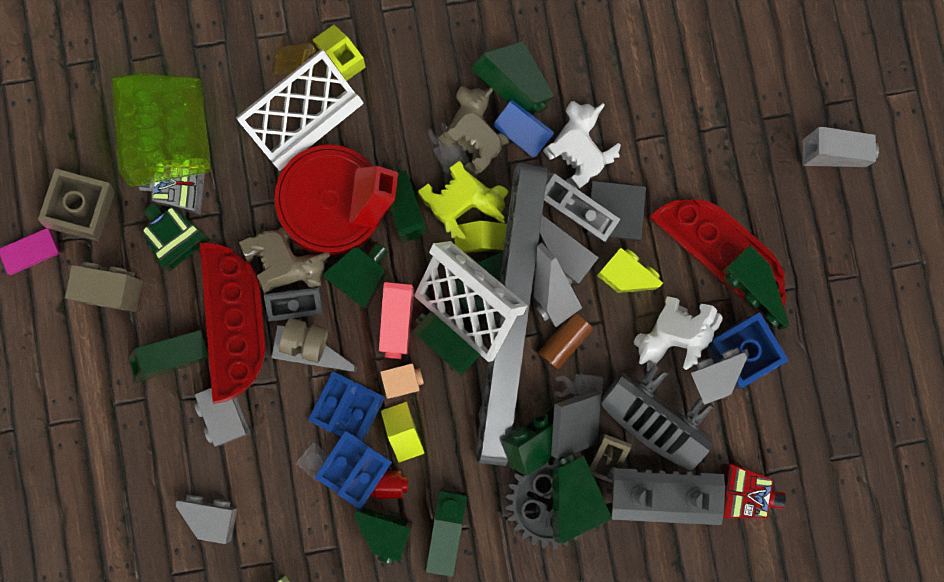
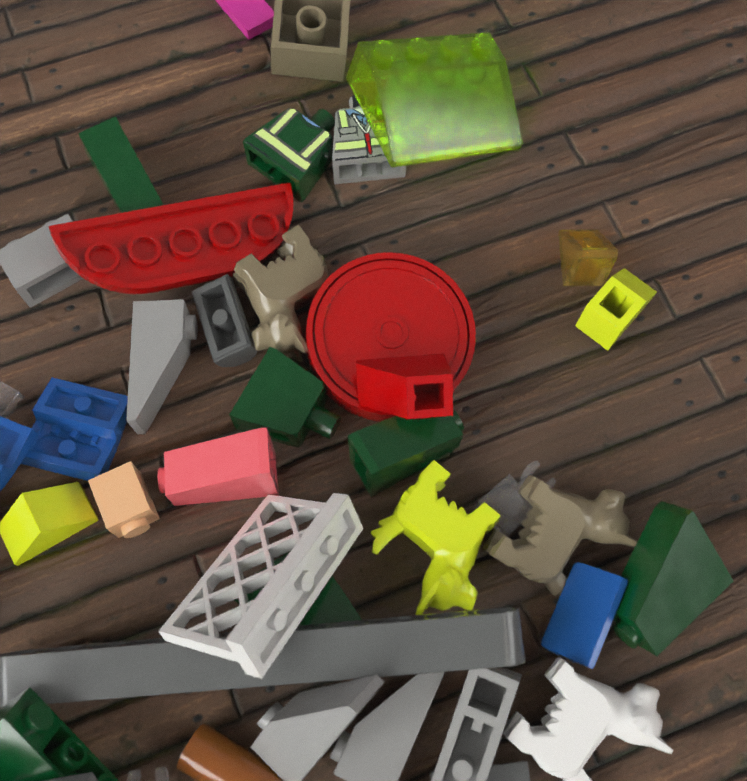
camera: 80 degrees right, 15 degrees down
dark tan brick [65,262,143,312] -> none
white fence [236,49,364,171] -> none
dark tan wheel [279,318,329,363] -> none
dark green slope [413,311,480,377] -> none
neon yellow slope [455,221,507,253] -> none

